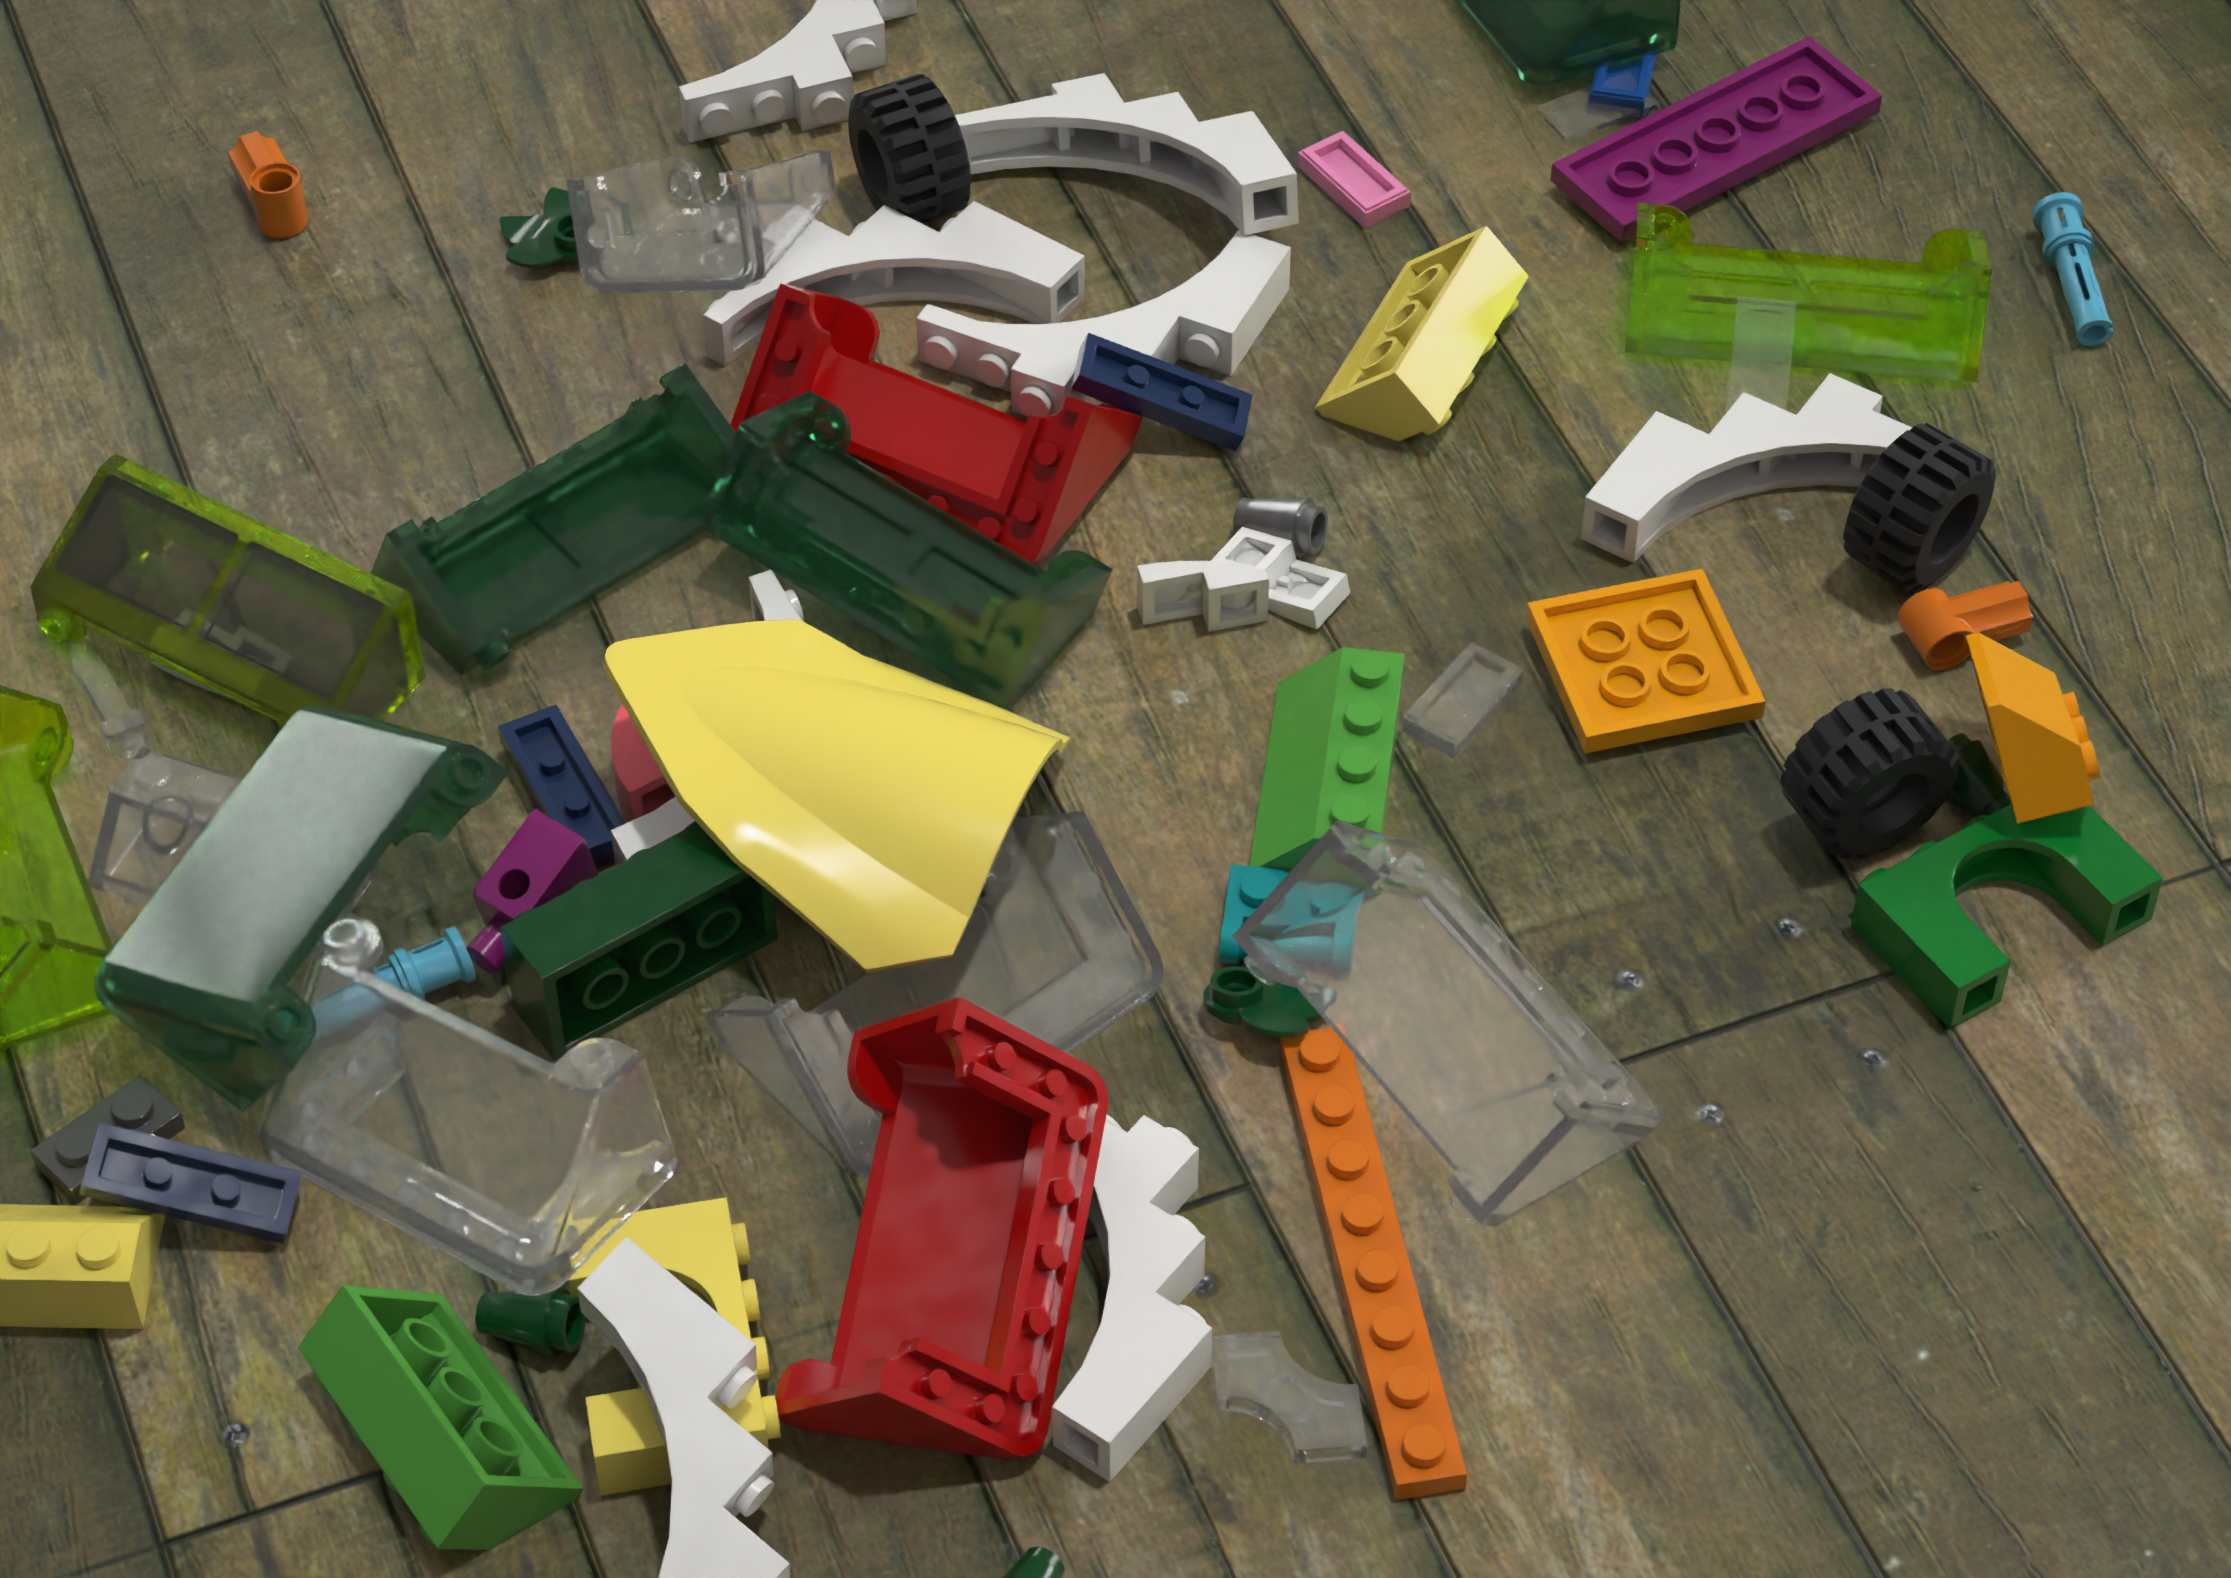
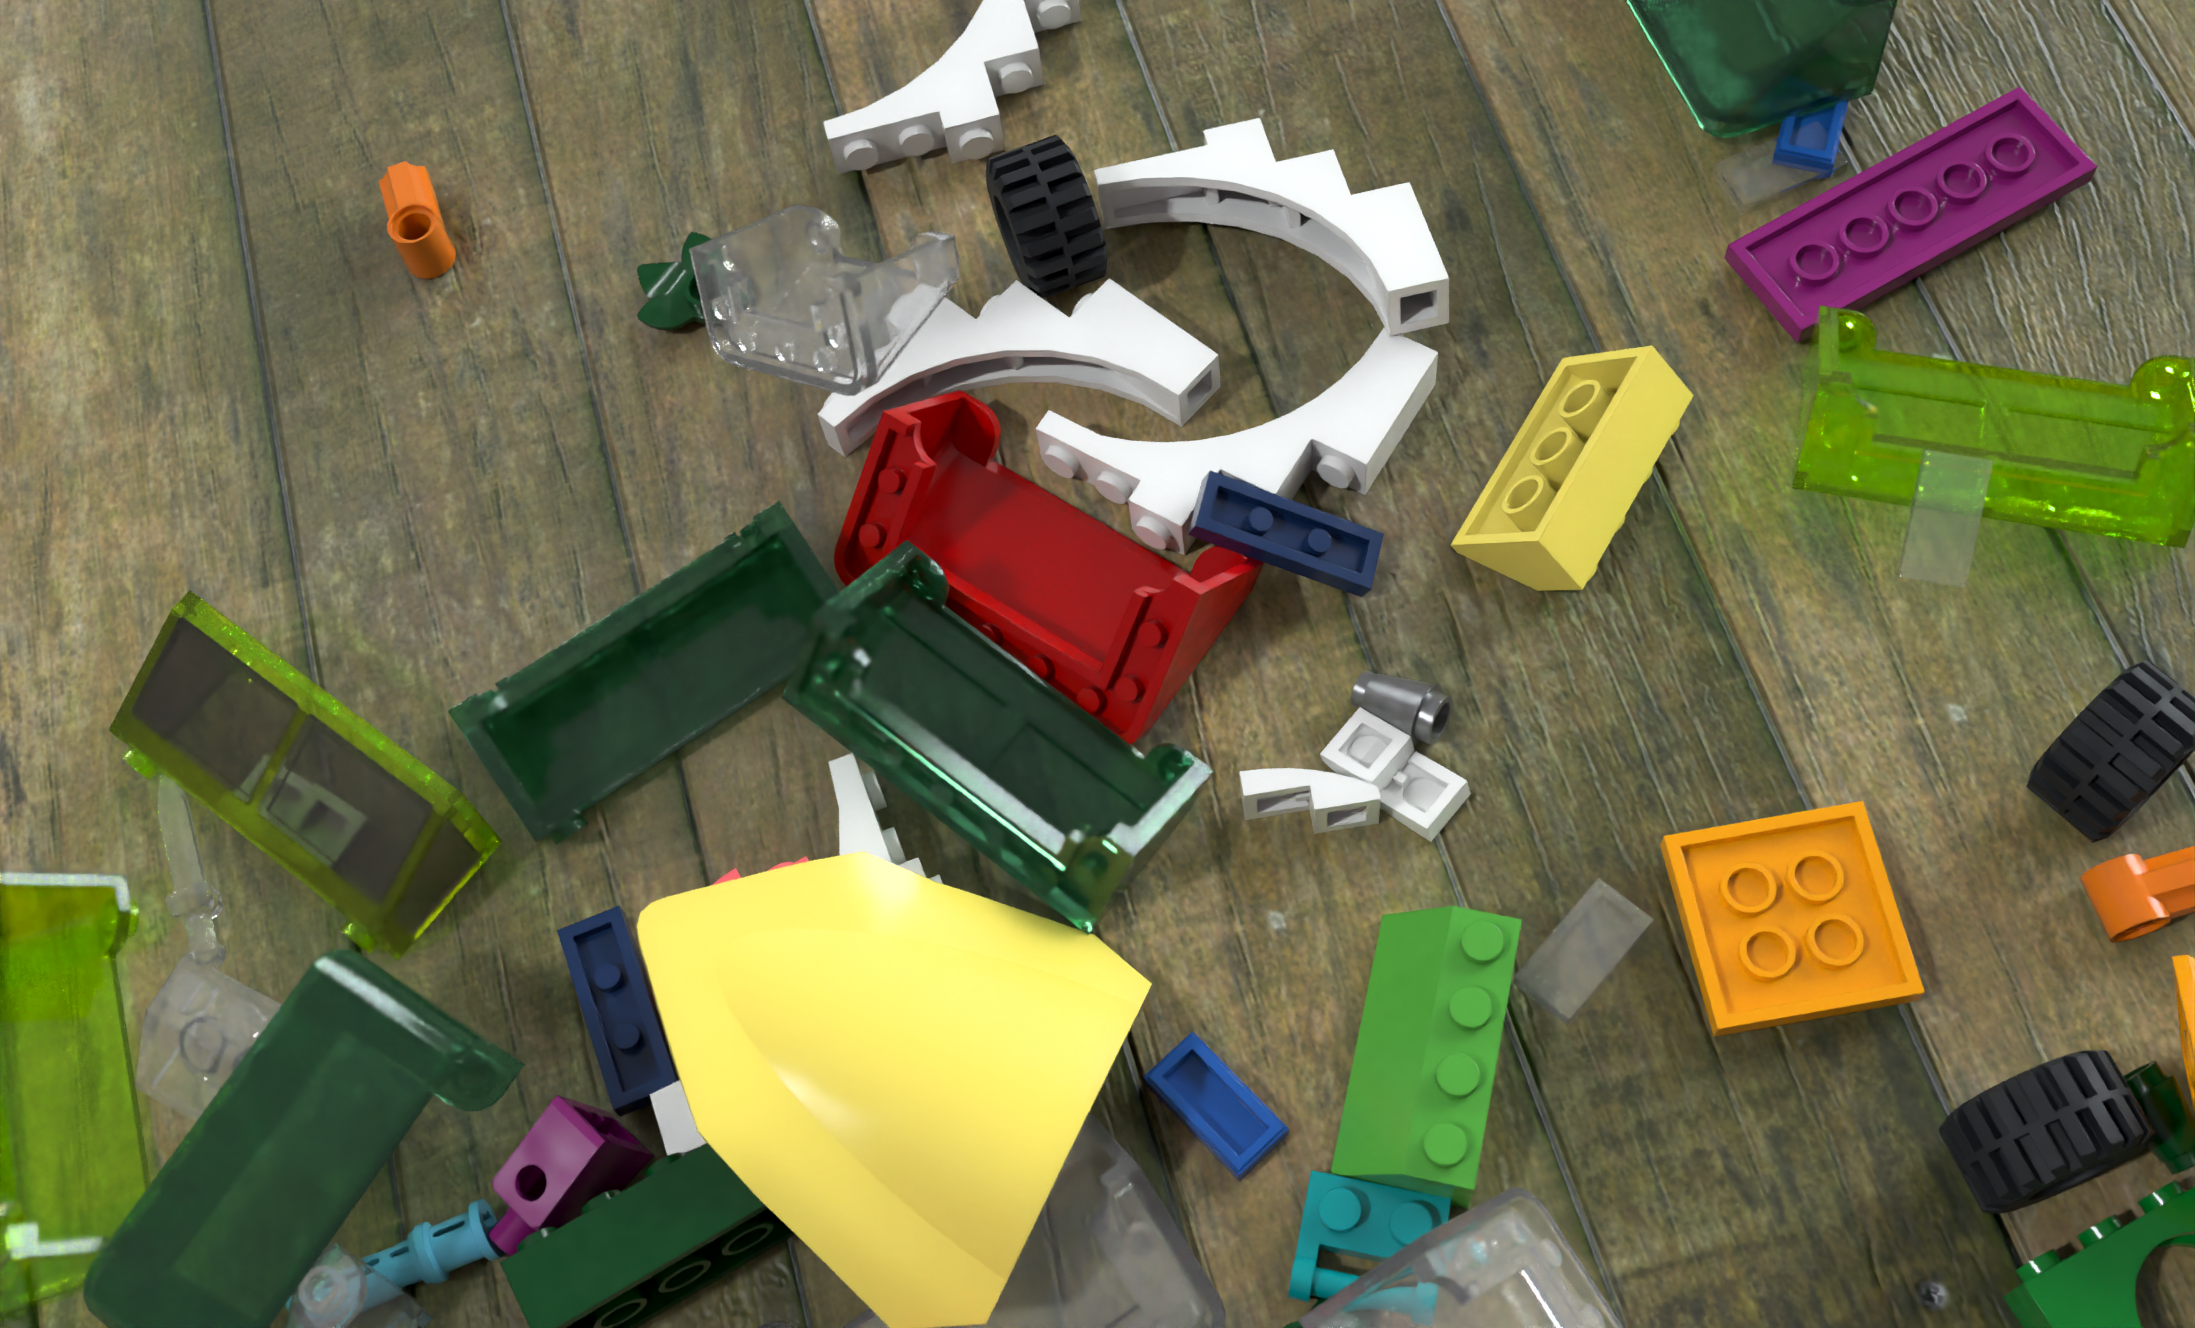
camera: 15 degrees right, 15 degrees up
bright pink tile [1298,131,1411,228] -> none
white arch [1581,373,1912,563] -> none
none -> blue tile [1143,1031,1289,1182]

